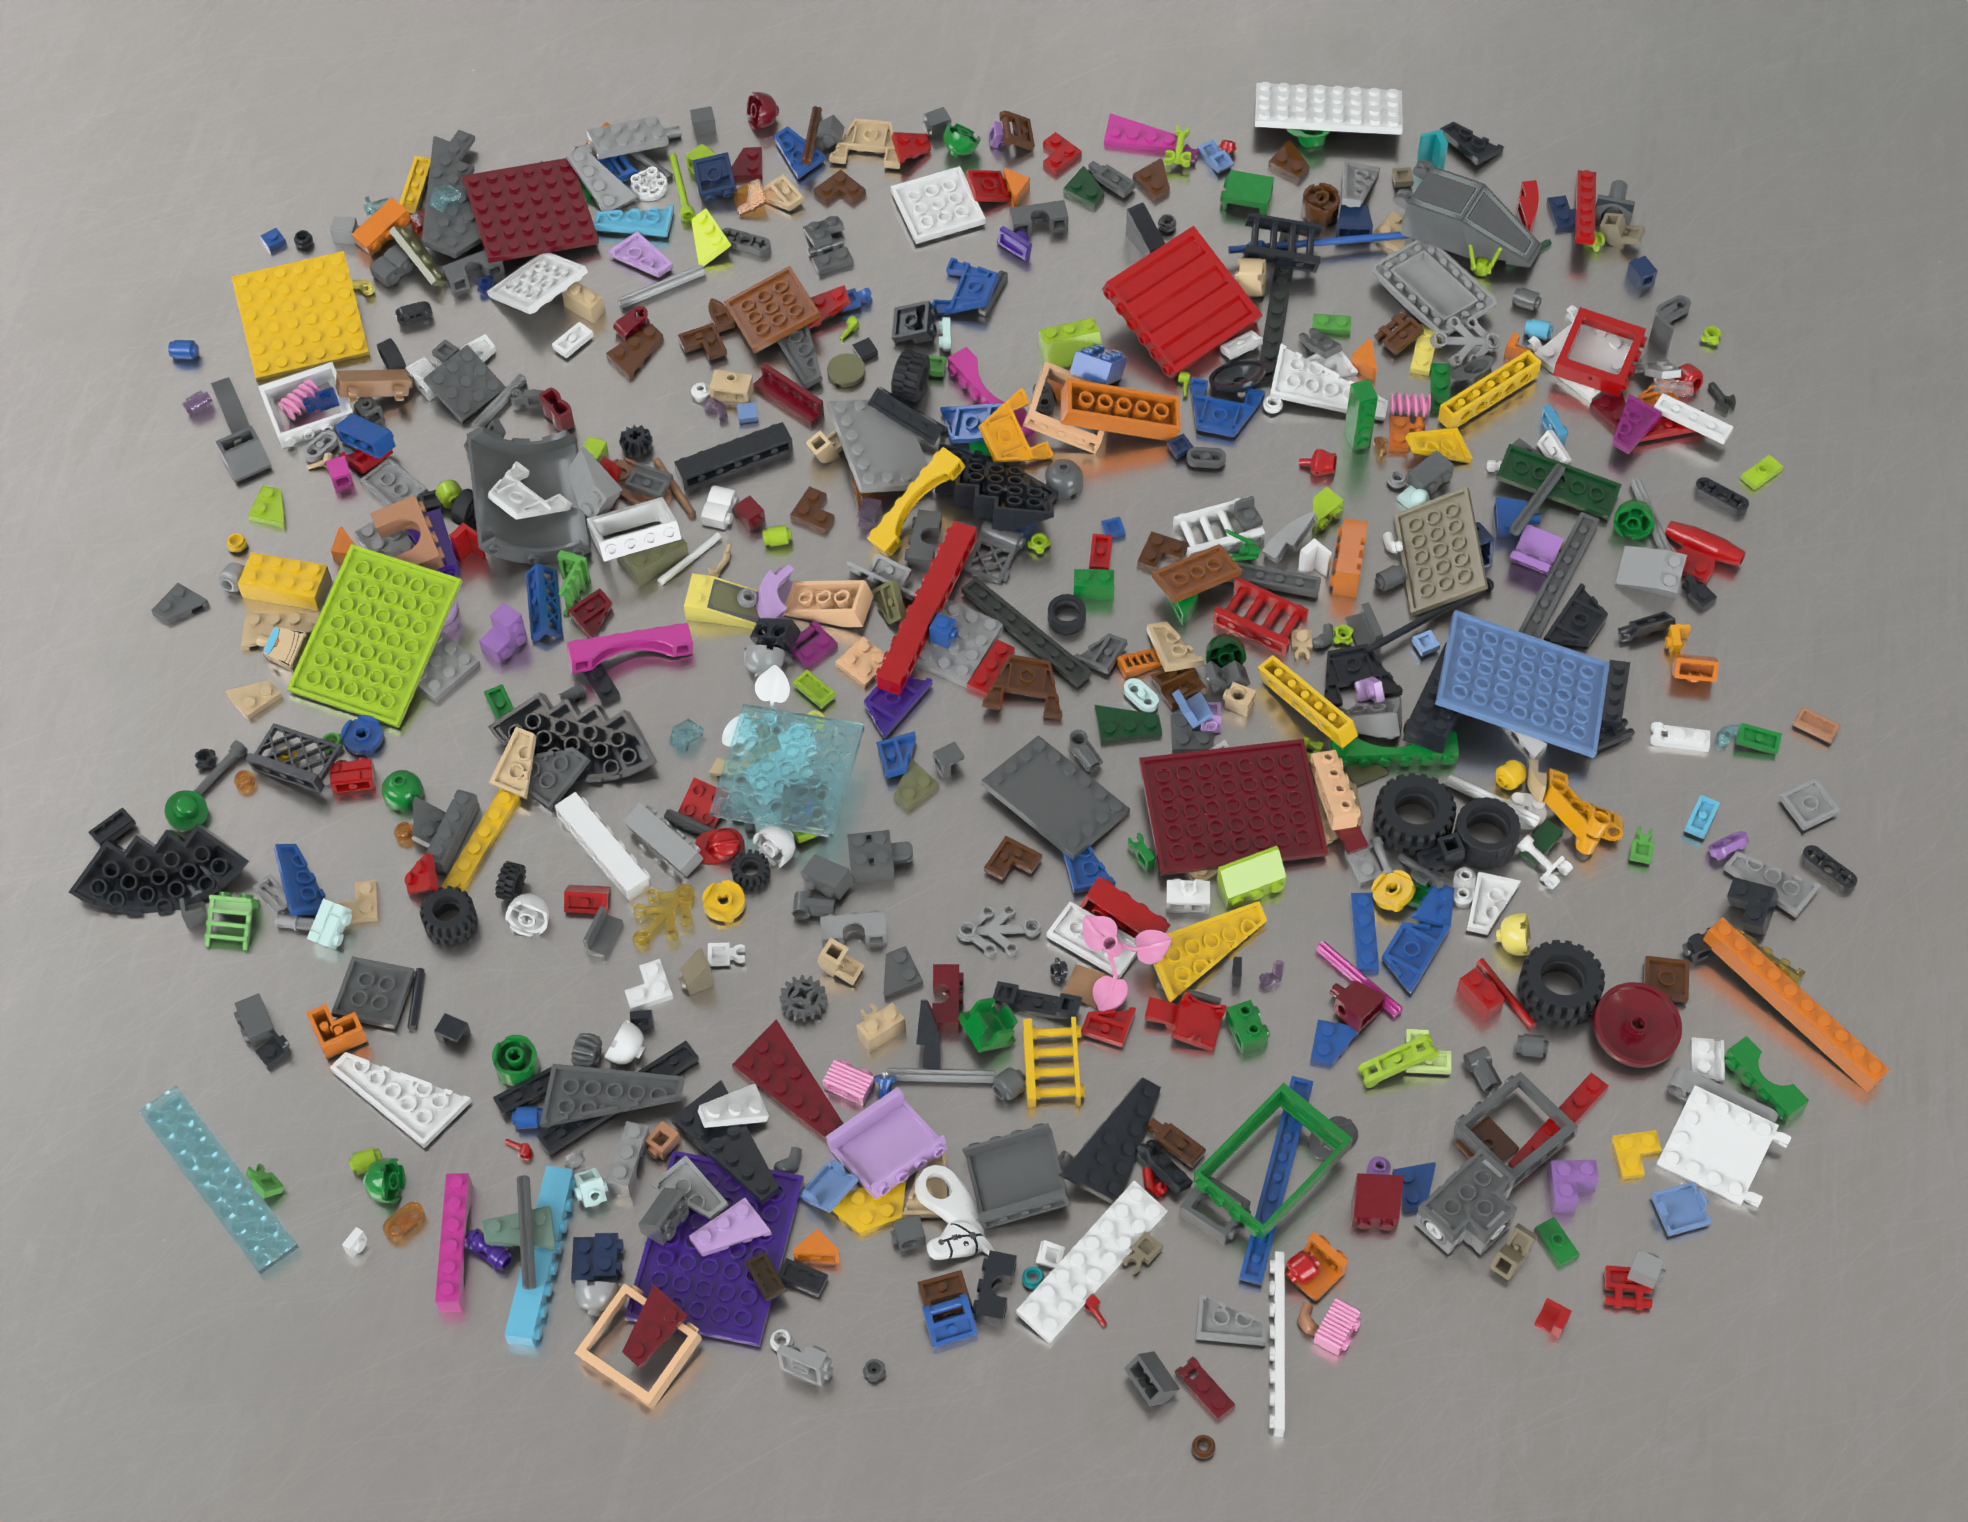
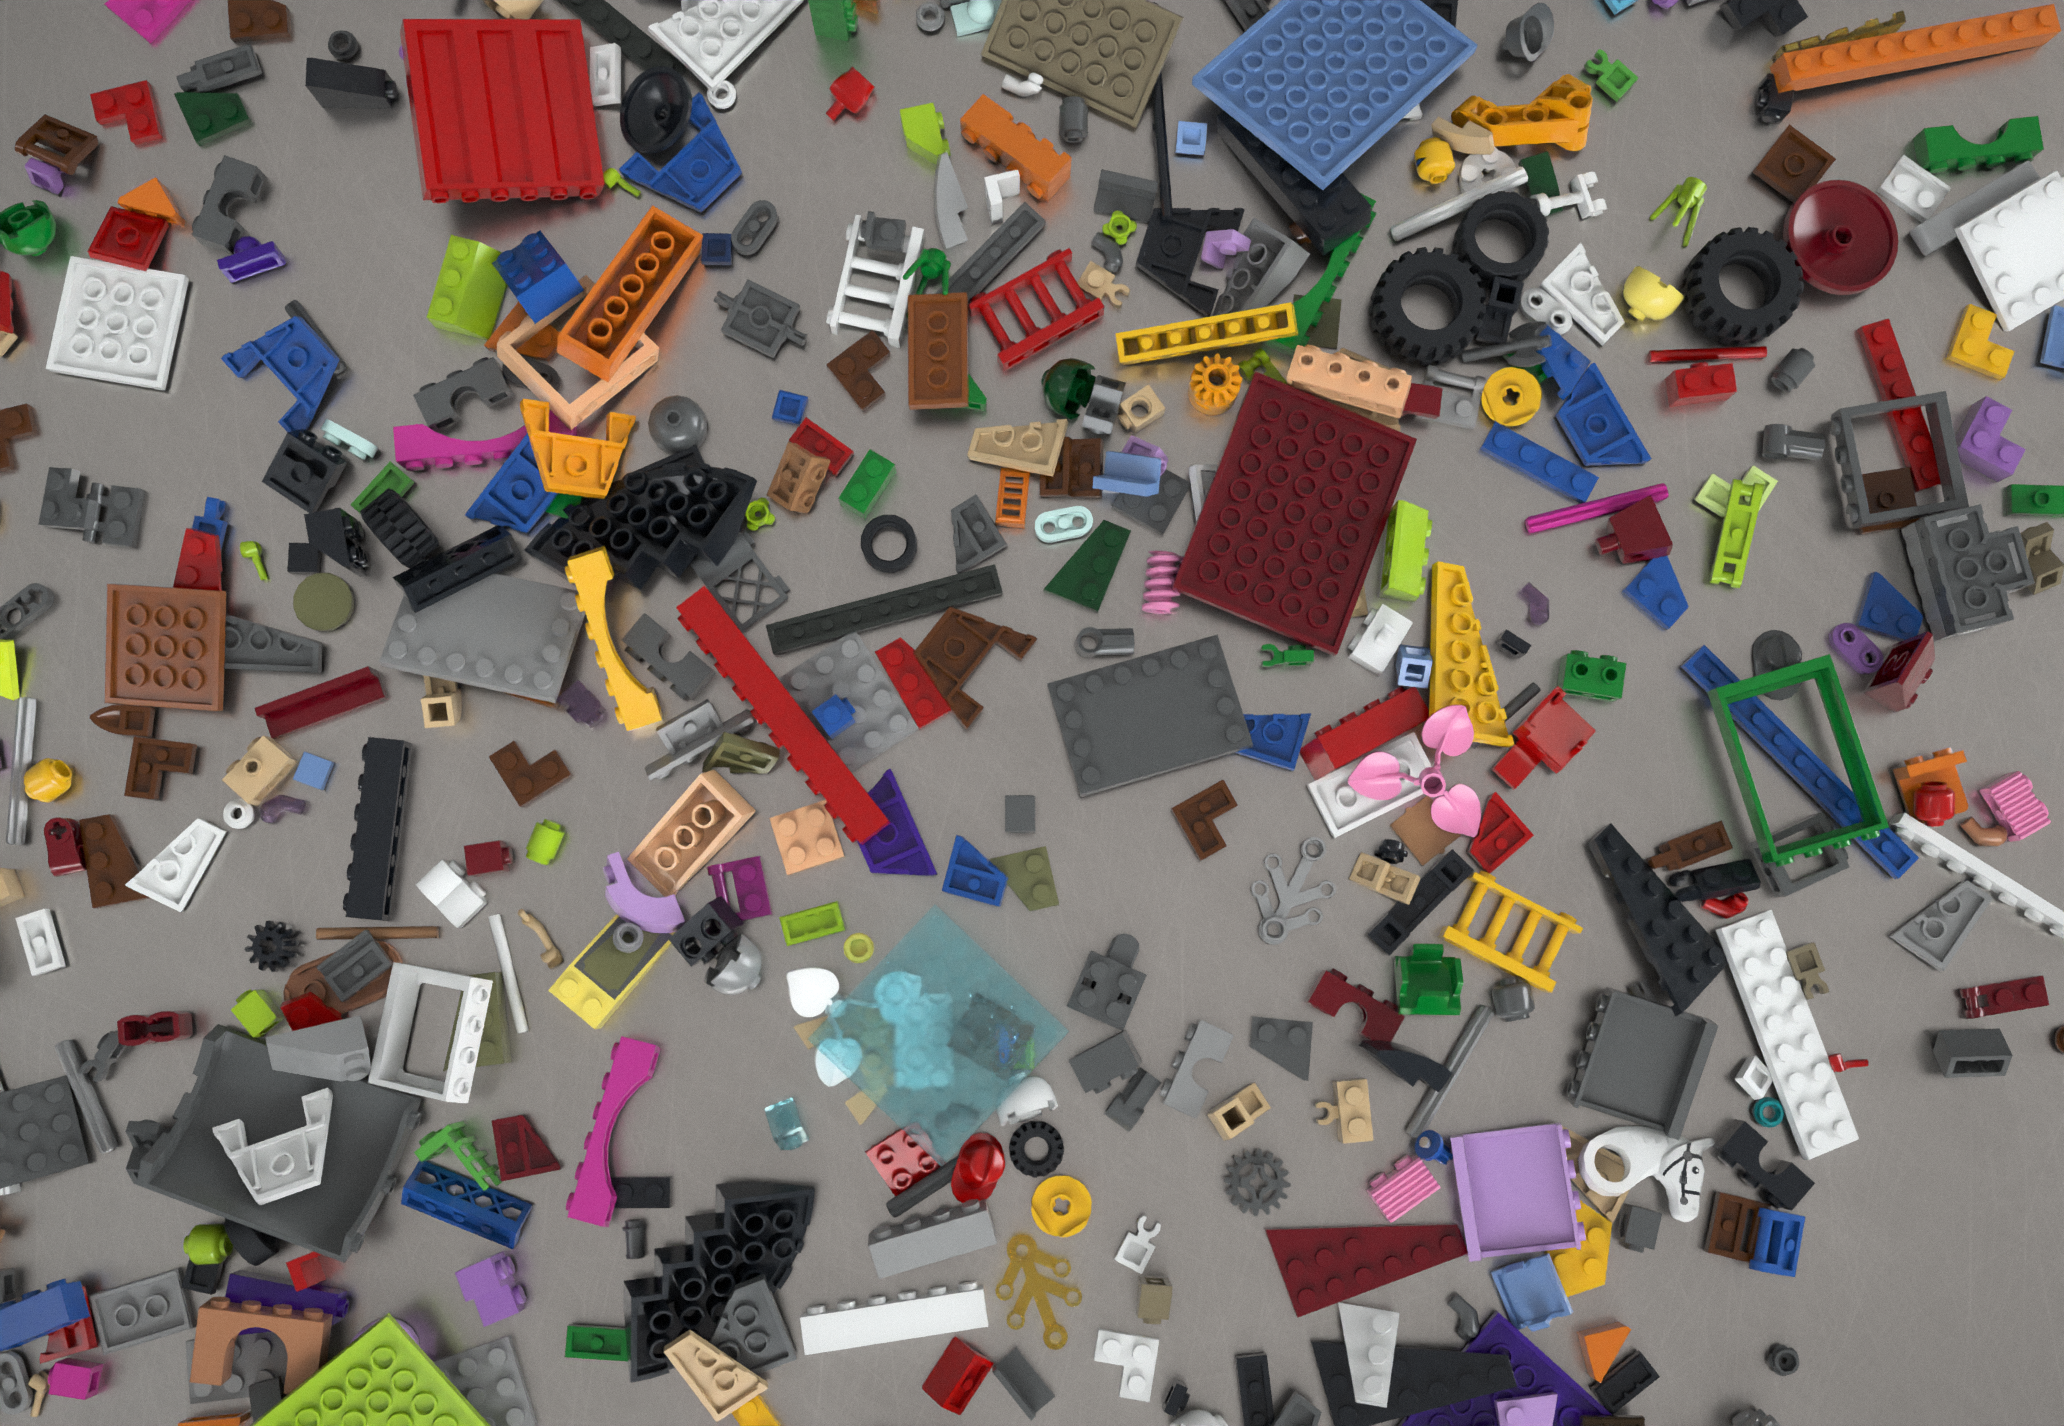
camera: 65 degrees left, 25 degrees up
none -> yellow head [23,758,72,803]
none -> white wing [125,818,227,912]
none -> black slope [304,507,369,577]
none -> dark grey arch [413,357,514,432]
none -> dark grey plate [714,279,808,358]
none -> medium nougat bracket [767,442,830,513]
none -> bright pink piece [1142,551,1183,615]
none -> light orange gear [1188,353,1242,416]
none -> tan slope [1349,852,1421,905]
none -> medium blue brick [1395,644,1433,688]
none -> dark grey piece [1501,3,1554,62]
none -> lime plant [1650,177,1707,247]

